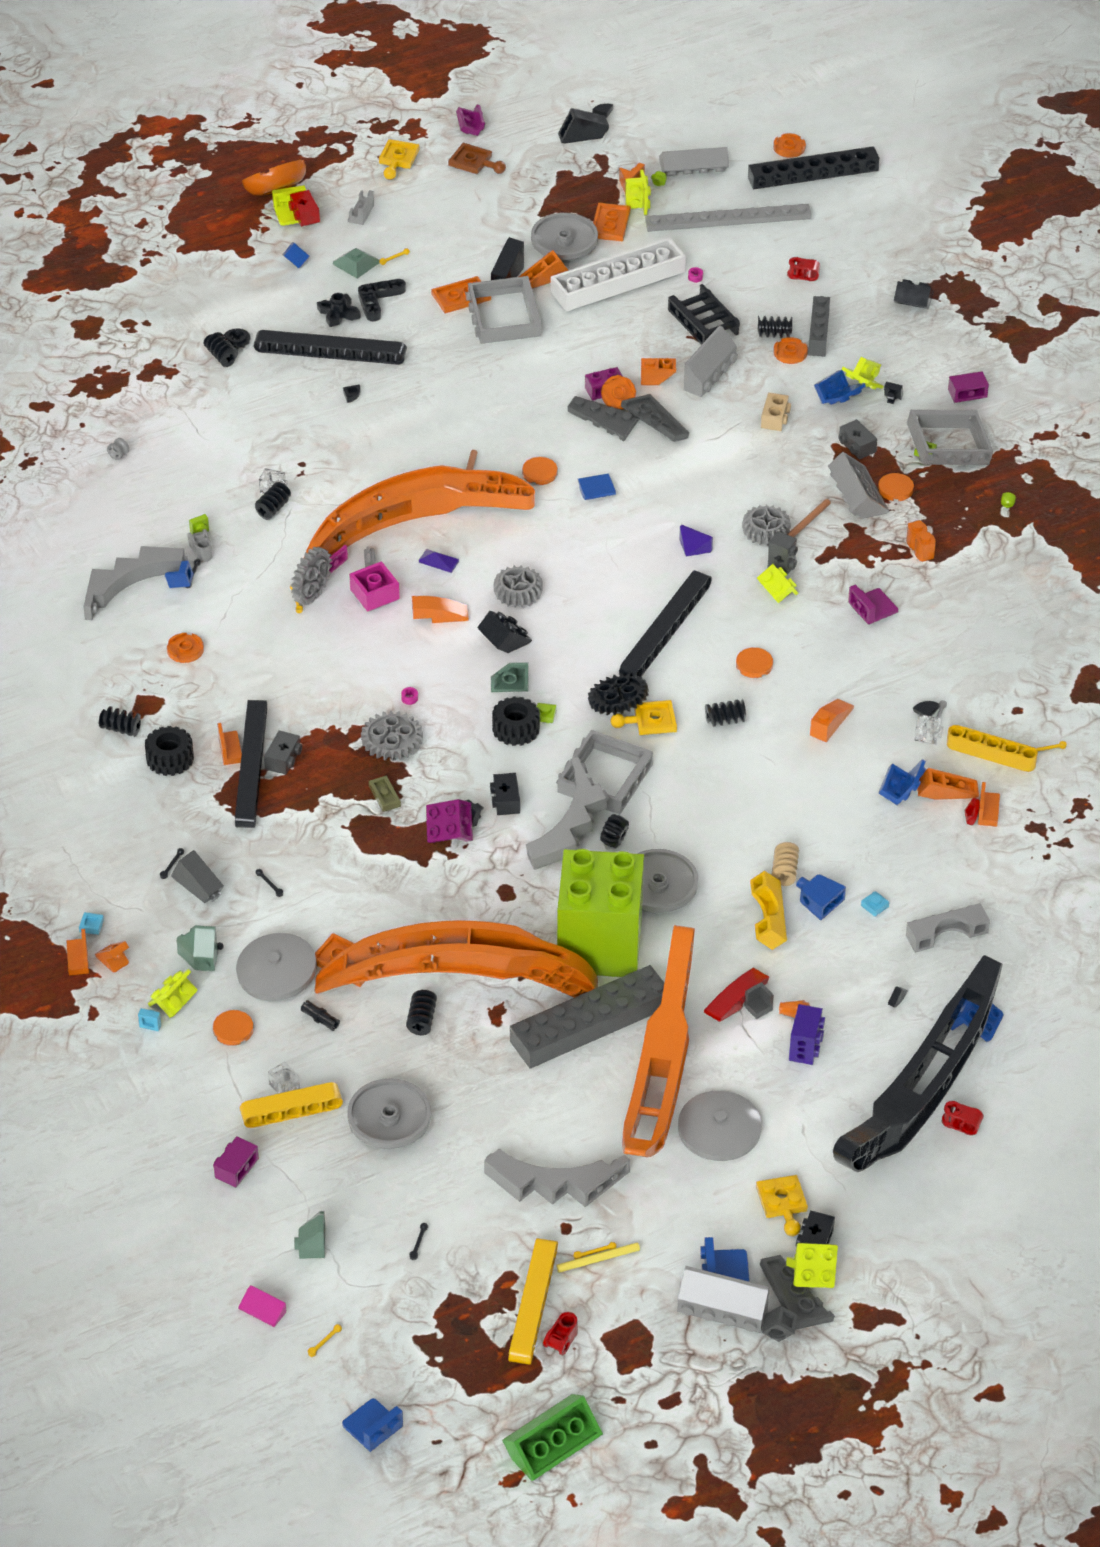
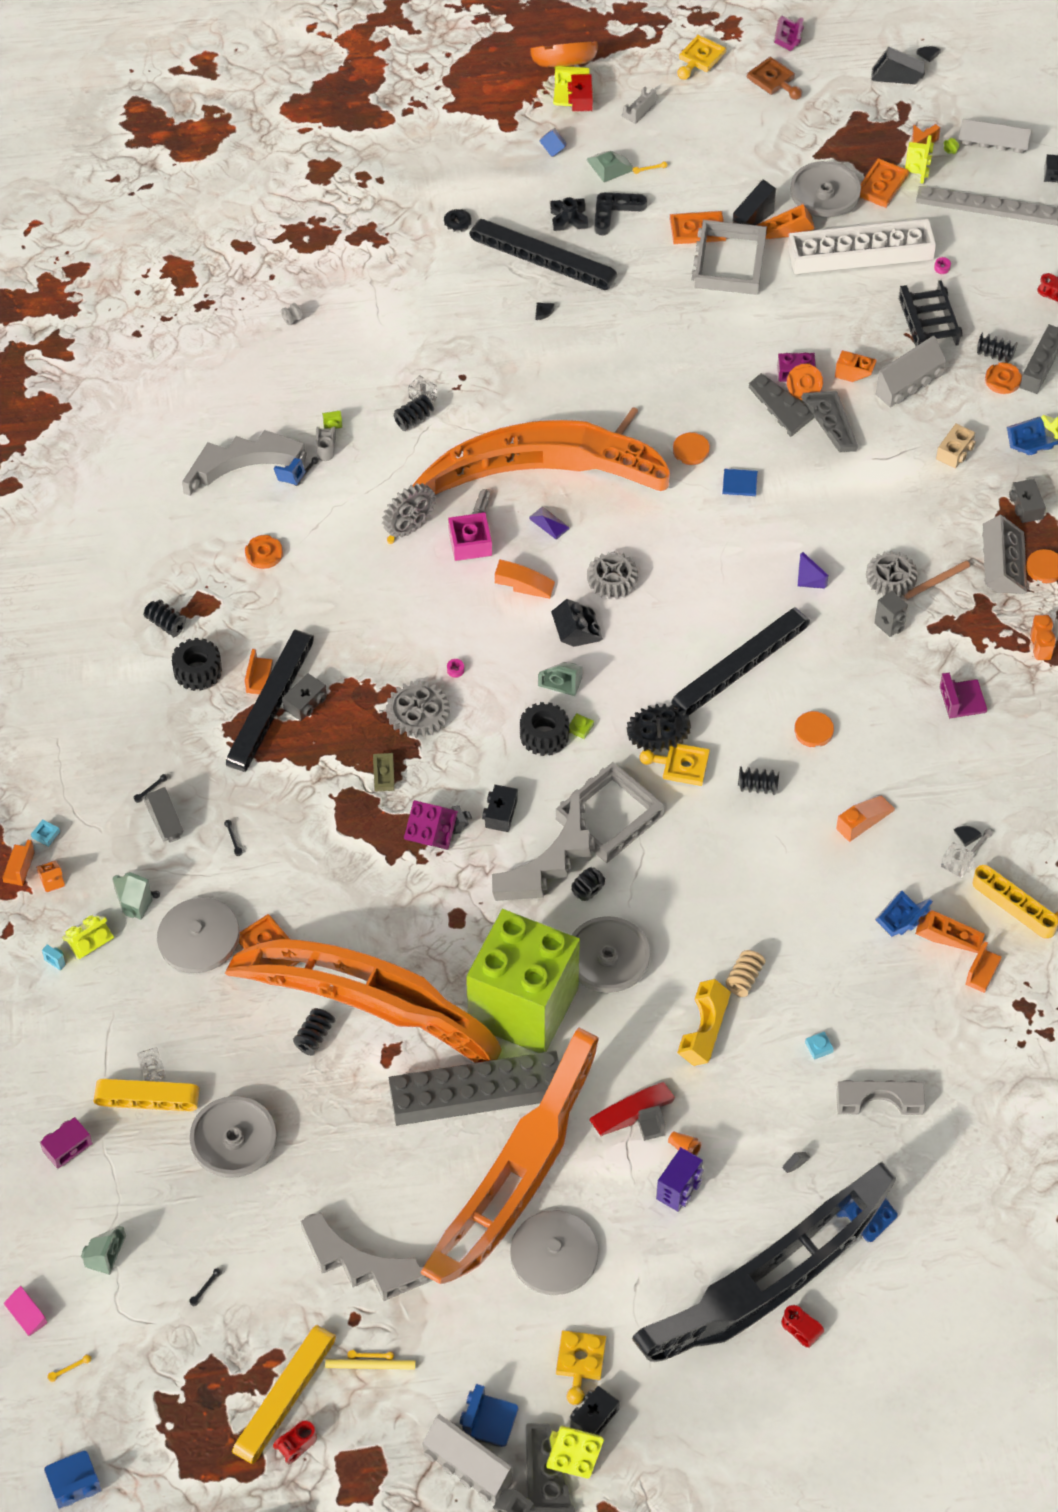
camera: 20 degrees right, 10 degrees up
black piece [203,332,238,367] -> none
orange tile [213,1010,254,1045] -> none
black pin [301,1000,340,1031] -> none
dark pink slope [329,545,348,575] -> none
neon yellow bracket [757,564,799,603] -> none
blue torso [796,874,846,920] -> none
red tile [964,798,980,826] -> none

